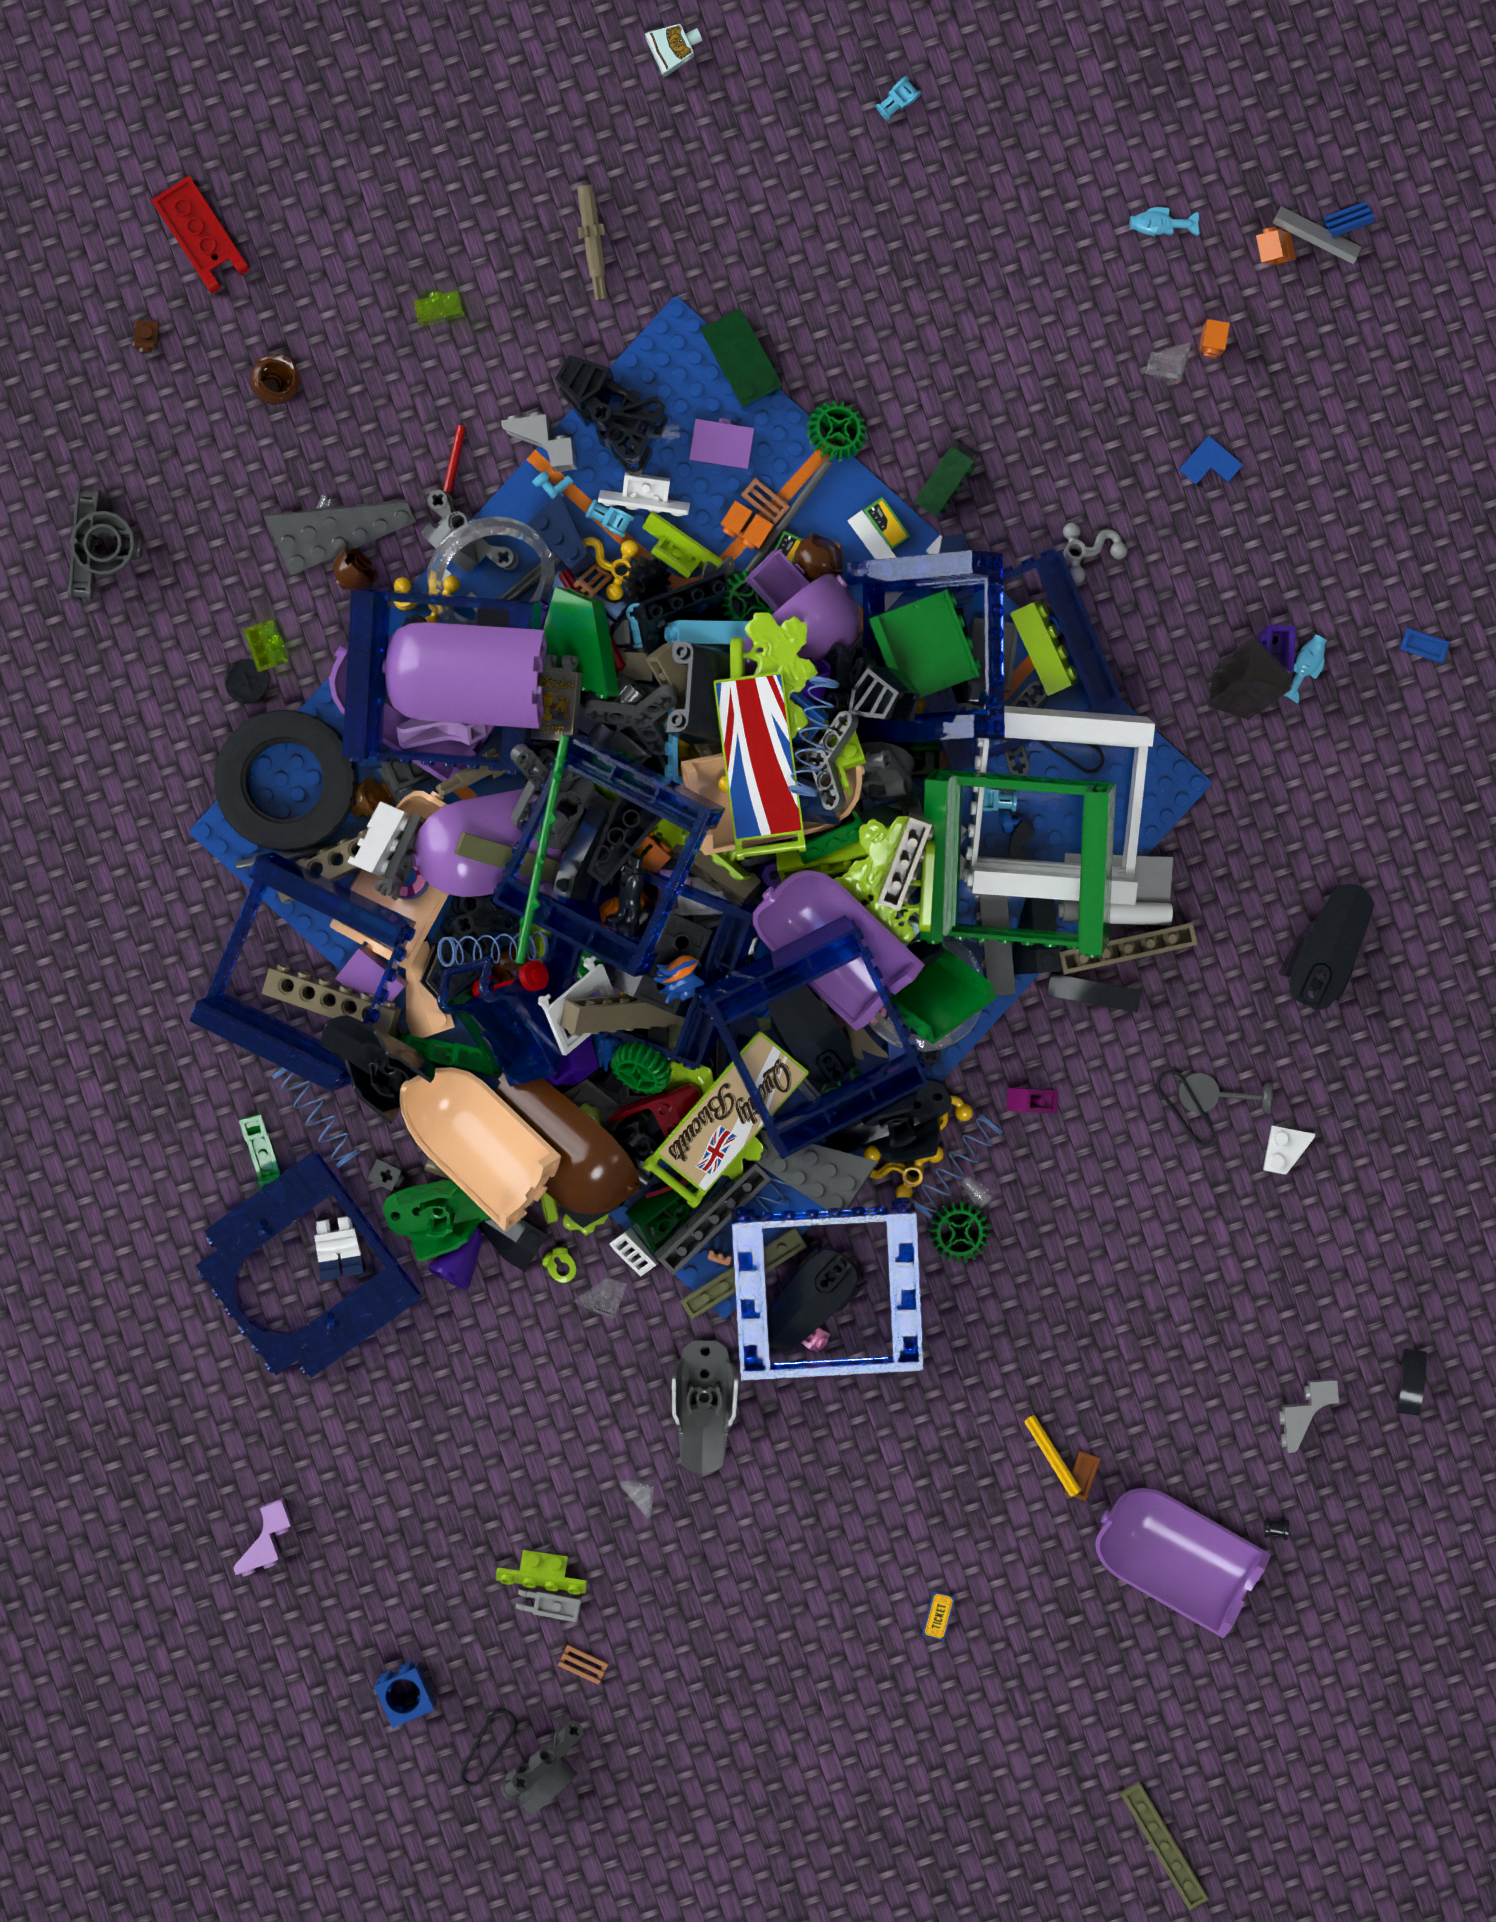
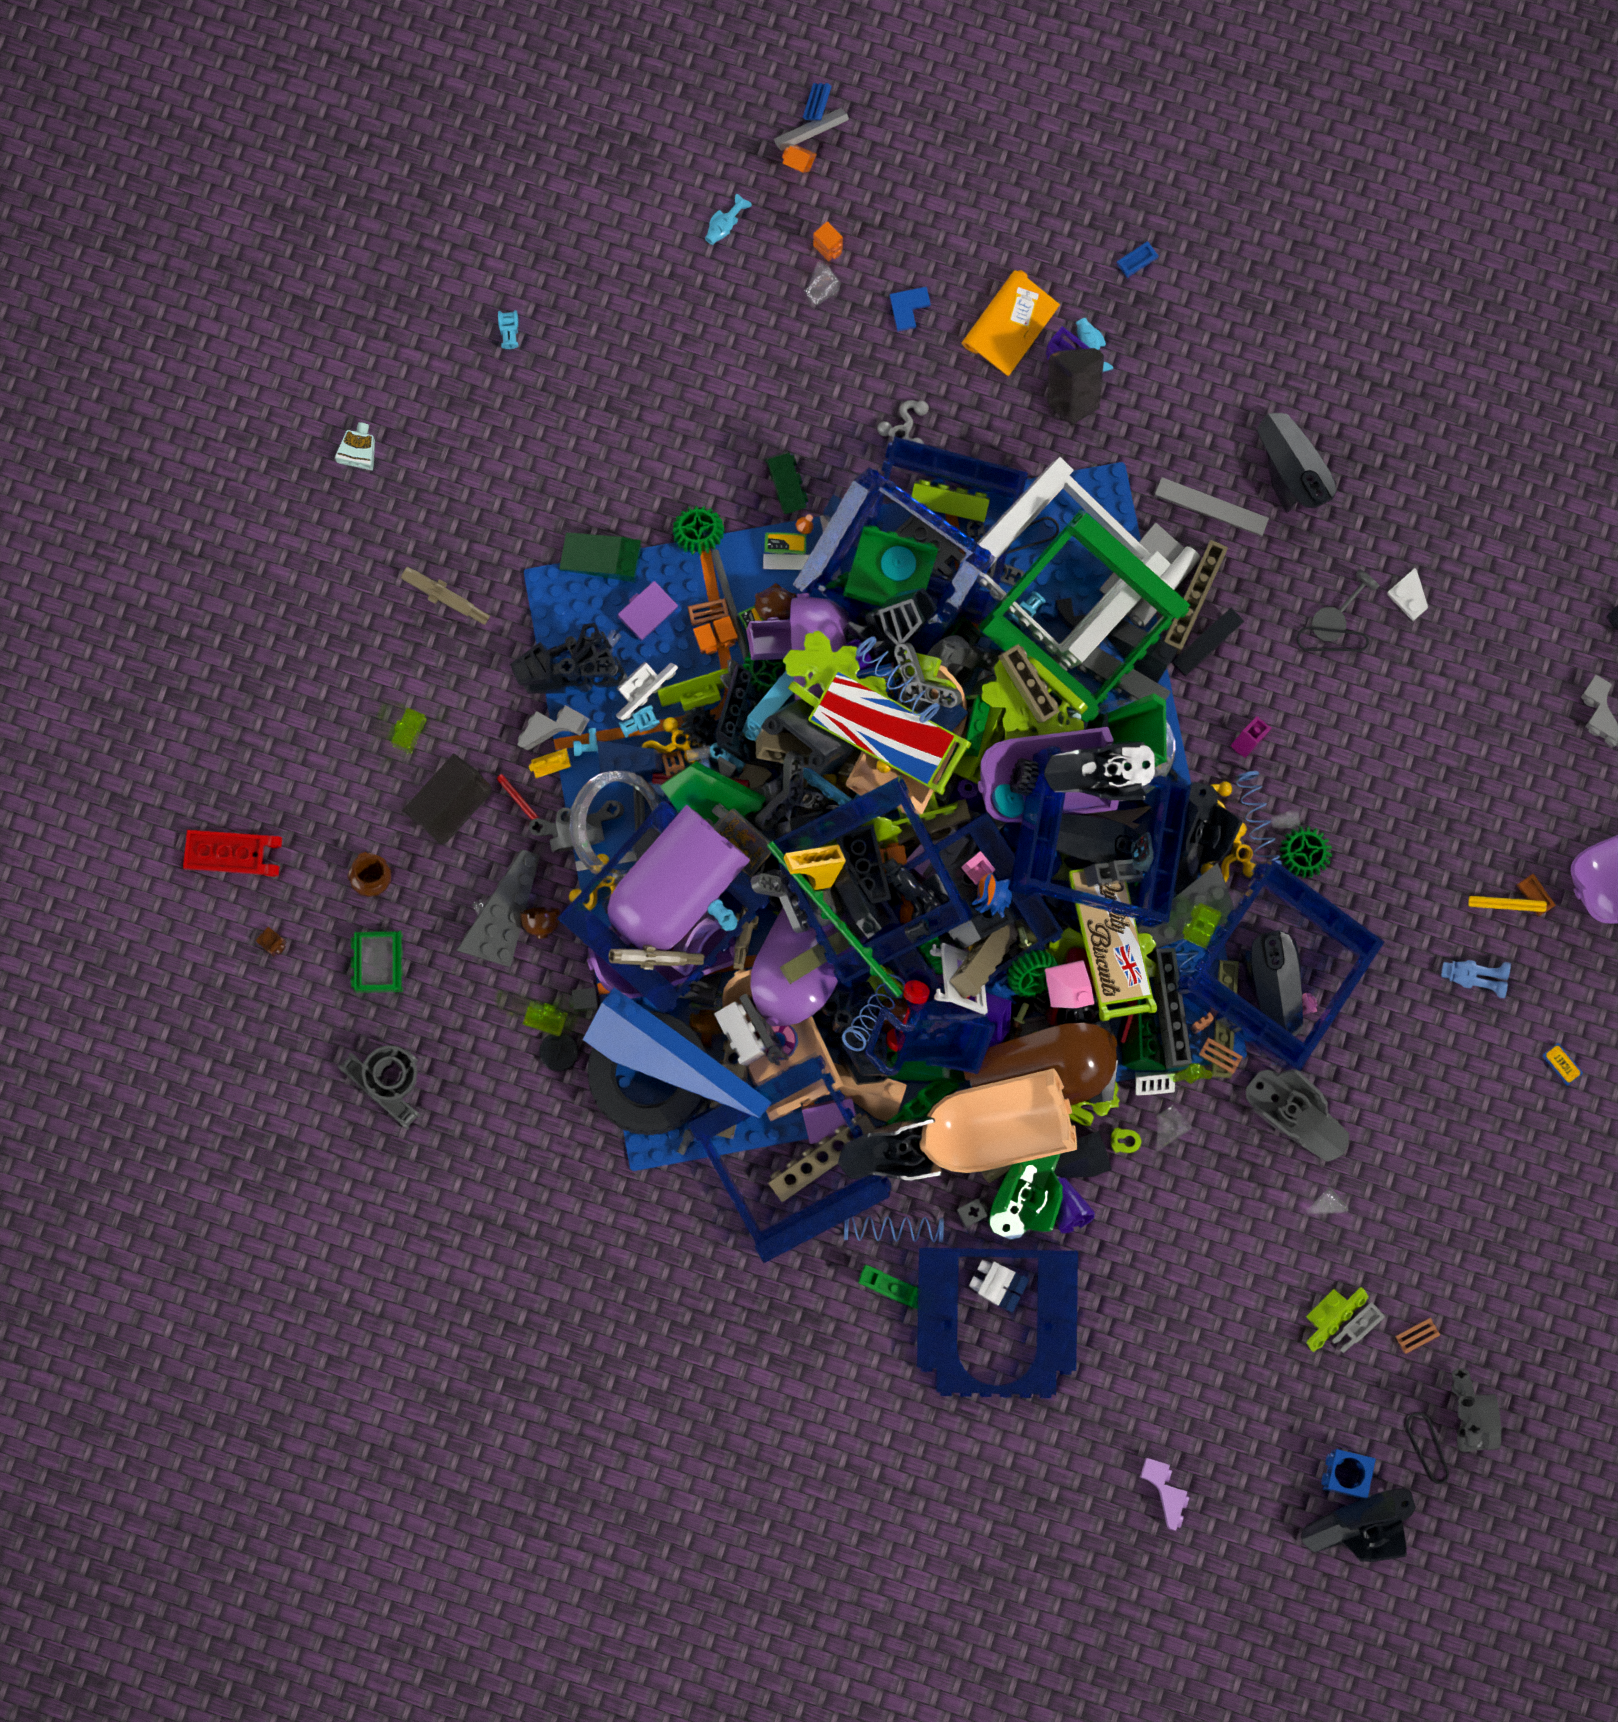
camera: 45 degrees left, 10 degrees down
none -> window [351,931,403,993]
none -> clear smoke windscreen [402,753,491,844]
none -> yellow hinge [529,748,571,778]
none -> dark grey brick [569,988,598,1012]
none -> wedge [583,987,772,1119]
none -> dark tan piece [609,945,704,970]
none -> clear pin [686,744,712,762]
none -> medium azure connector [707,899,738,931]
none -> yellow arch [784,845,846,890]
none -> orange rock [795,514,814,534]
none -> green bar [825,571,850,589]
none -> teal piece [881,546,916,581]
none -> black bush [904,919,931,943]
none -> bright pink panel [961,851,995,885]
none -> light orange door [962,270,1060,377]
none -> teal piece [992,784,1025,818]
none -> black tyre [1009,758,1039,796]
none -> yellowish green piece [1011,1003,1029,1039]
none -> yellowish green piece [1018,926,1034,957]
none -> black piece [1043,741,1155,801]
none -> bright pink slope [1045,960,1094,1008]
none -> dark grey slope [1083,859,1144,887]
none -> slope [1131,832,1154,872]
none -> light grey tile [1155,478,1269,537]
none -> clear neon green plate [1173,1063,1212,1084]
none -> clear neon green brick [1182,903,1223,949]
none -> nougat tile [1199,1038,1243,1074]
none -> black piece [1301,1488,1416,1562]
none -> medium blue piece [1441,960,1511,998]

